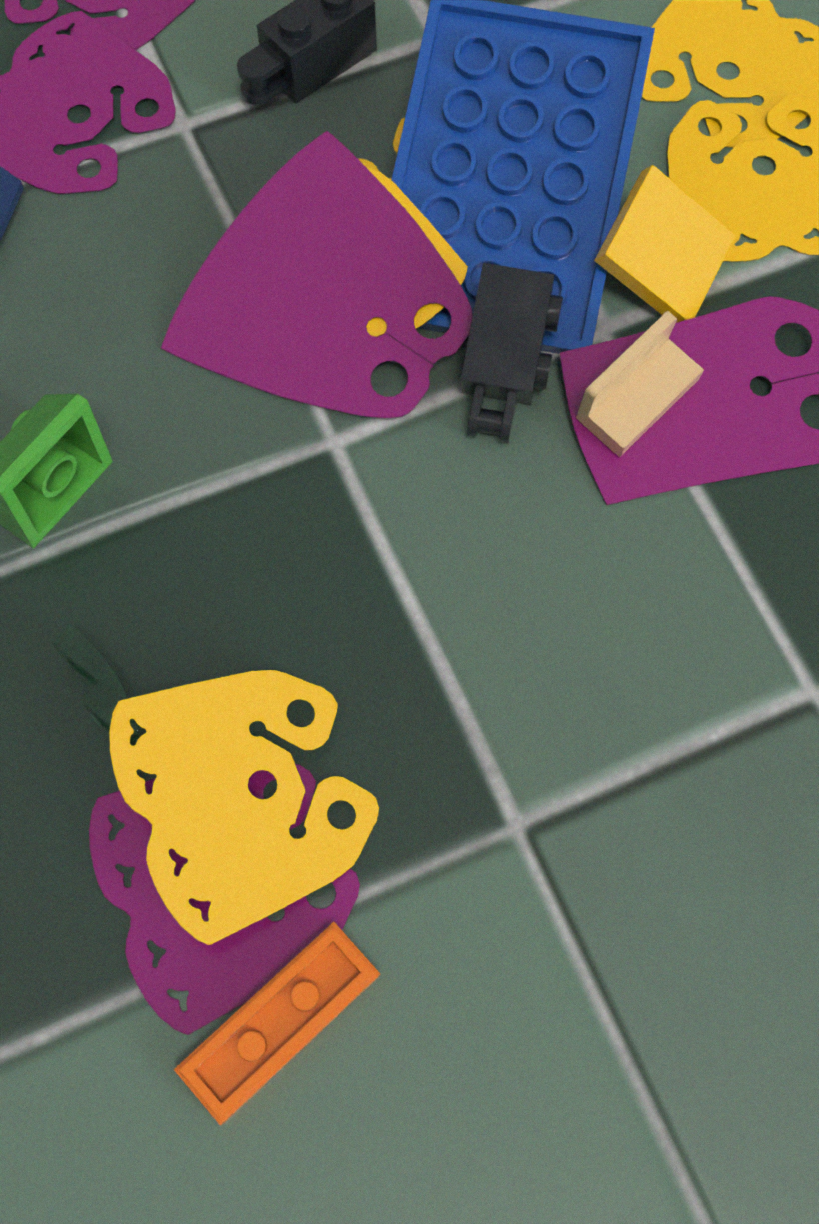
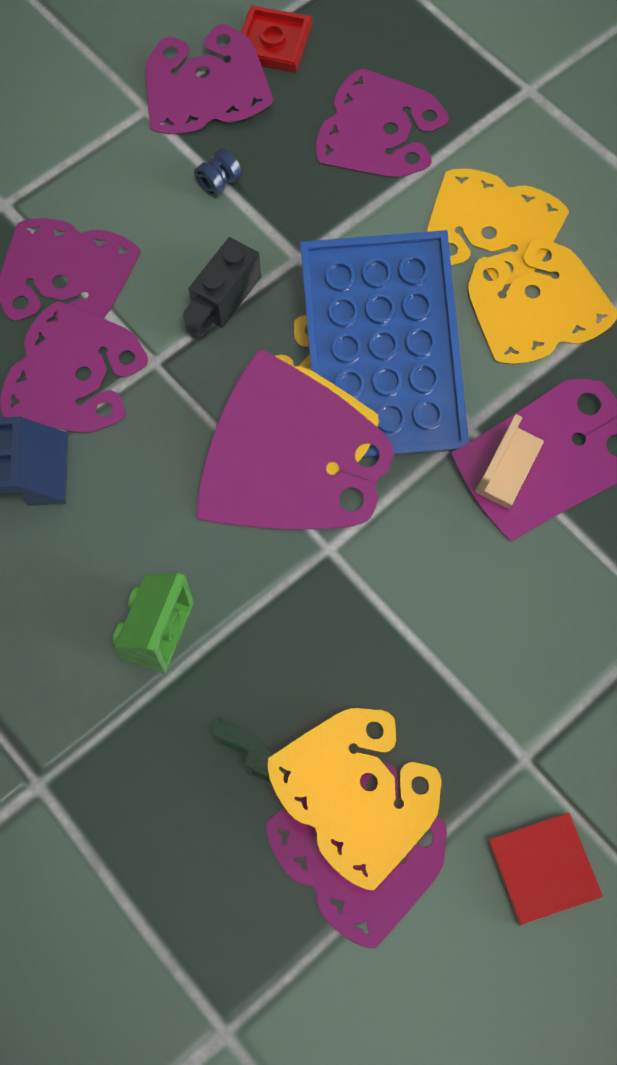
camera: 15 degrees left, 0 degrees up
orange tile [174,922,380,1125] -> none
black brick [461,263,563,443] -> none
yellow tile [594,164,736,323] -> none
none -> red tile [488,813,603,926]

